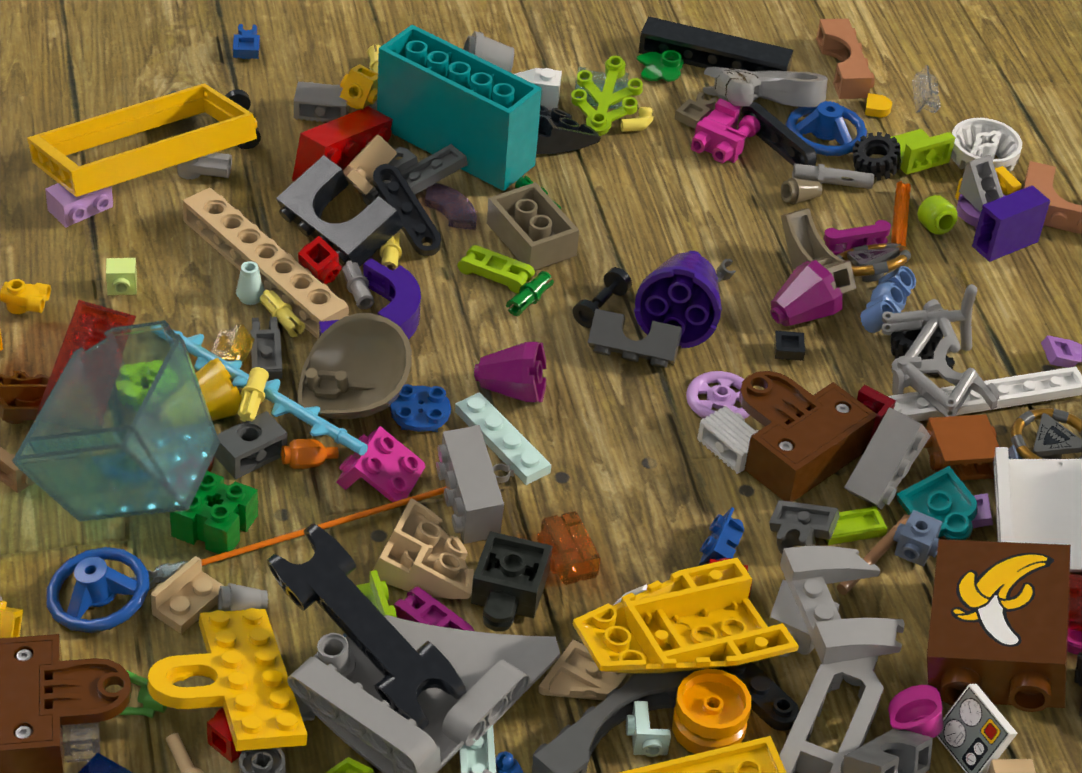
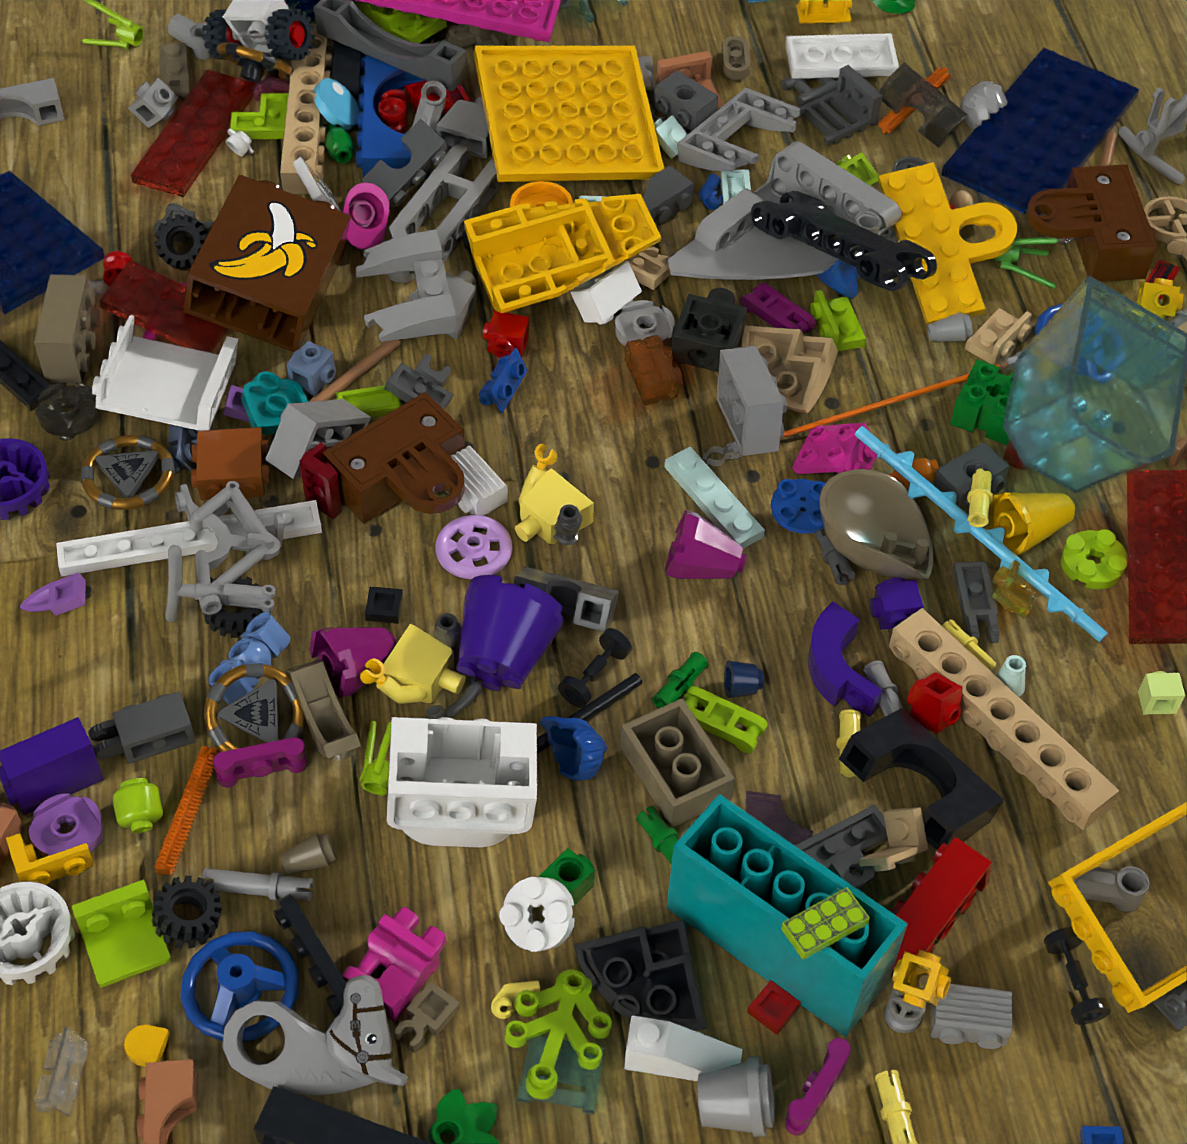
camera: 175 degrees left, 10 degrees up
black plate [373,164,441,256] -> none
light grey slope [959,155,1003,212] -> none
none -> dark grey hinge [88,691,196,764]
none -> lime plant [359,721,391,796]
none -> light yellow torso [360,613,466,704]
none -> white brick [387,717,537,847]
none -> white plate [499,877,575,952]
none -> light yellow torso [515,444,594,545]
none -> black bar [537,673,642,754]
none -> green brick [538,848,595,908]
none -> blue hair [540,716,607,781]
none -> light grey plate [615,300,675,355]
none -> dark blue hat [724,660,764,698]
none -> lime tile [781,887,869,960]

